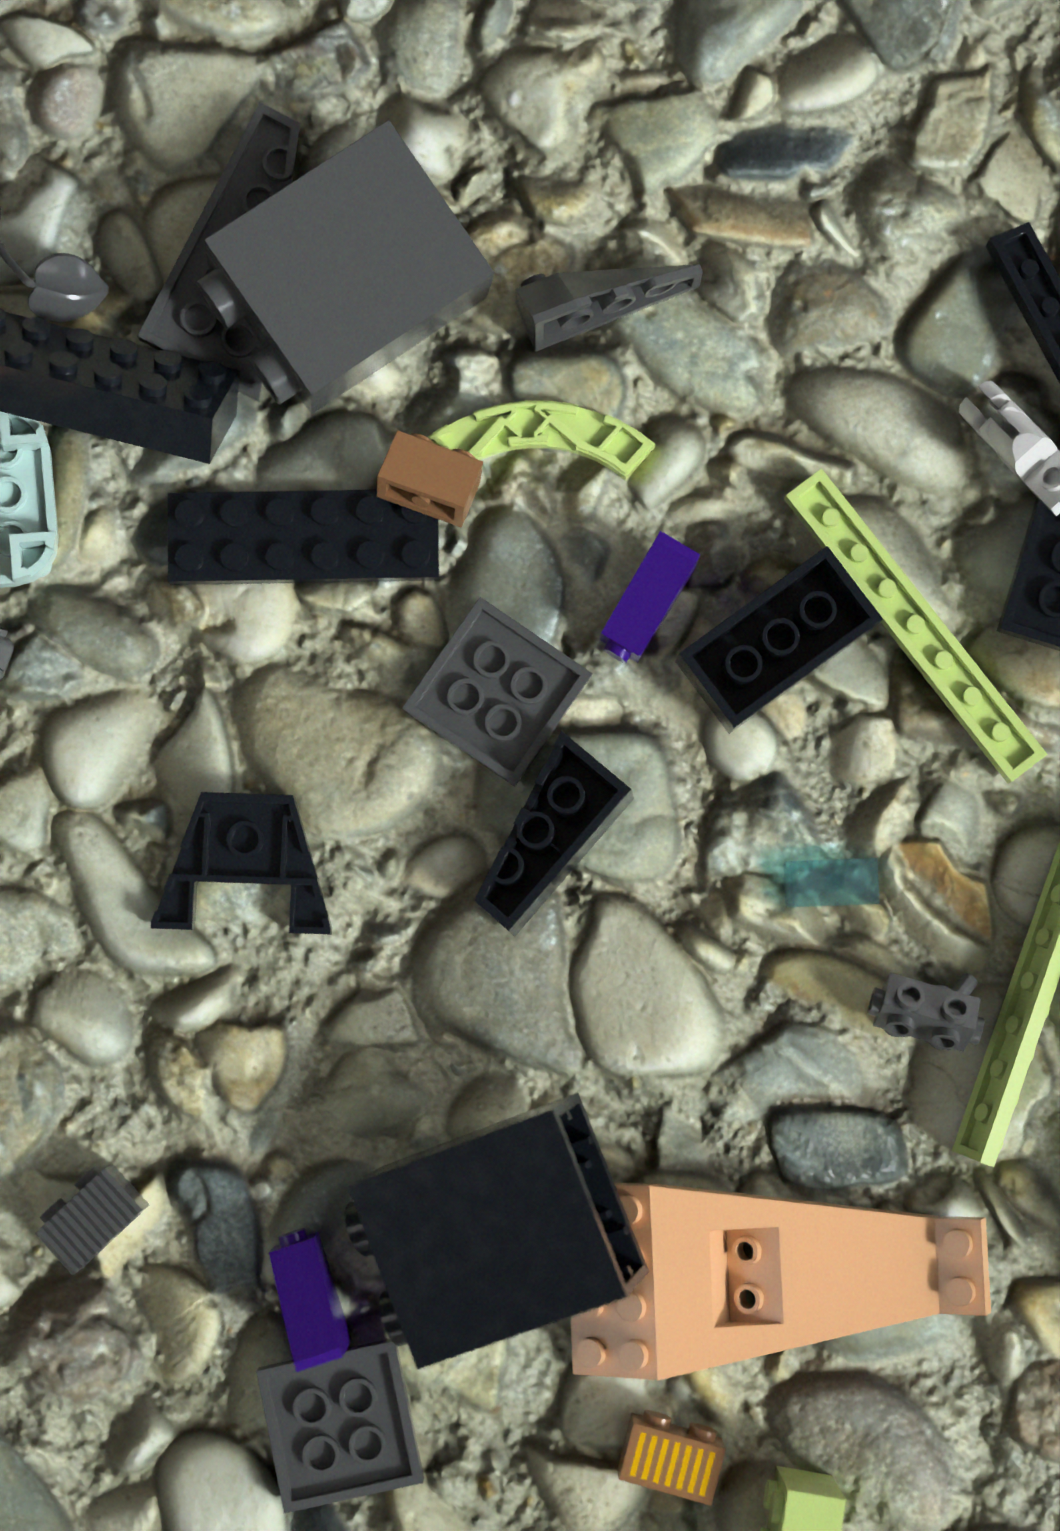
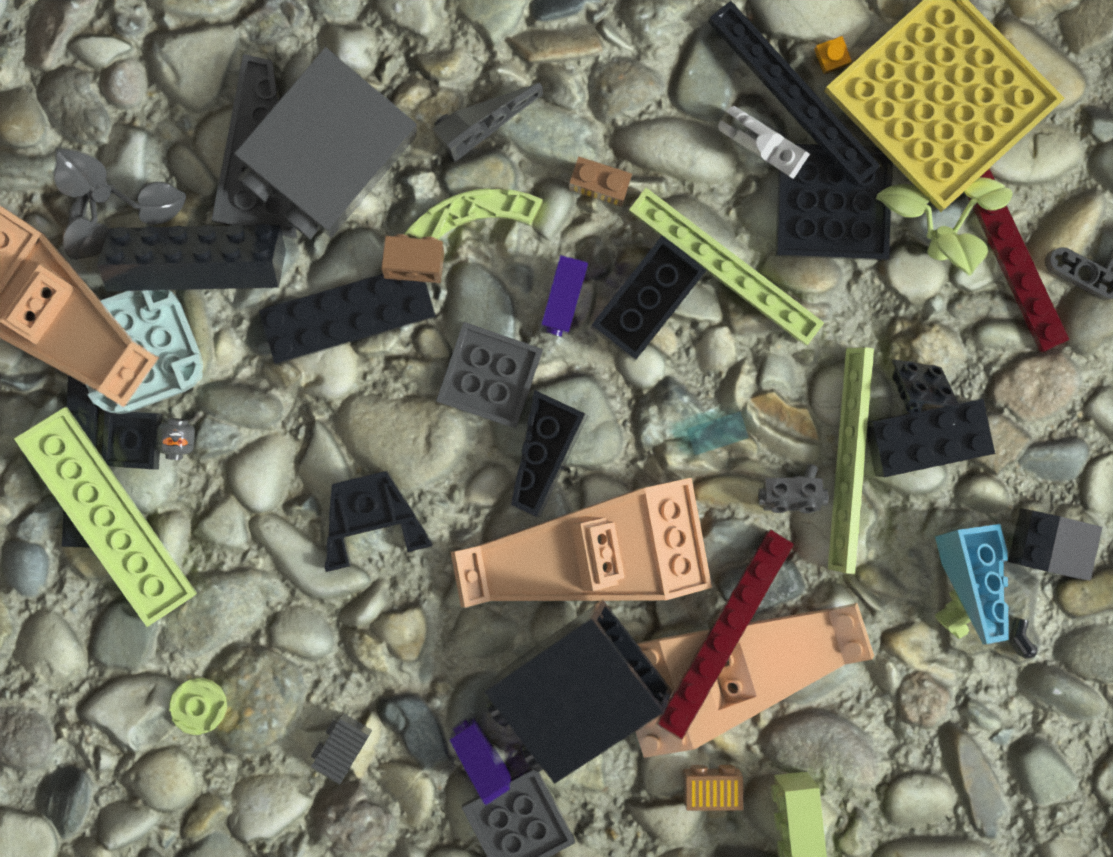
camera: 15 degrees left, 5 degrees up
none -> light nougat wing [451,478,712,607]
none -> medium nougat brick [569,156,632,207]
none -> dark red plate [656,529,794,740]

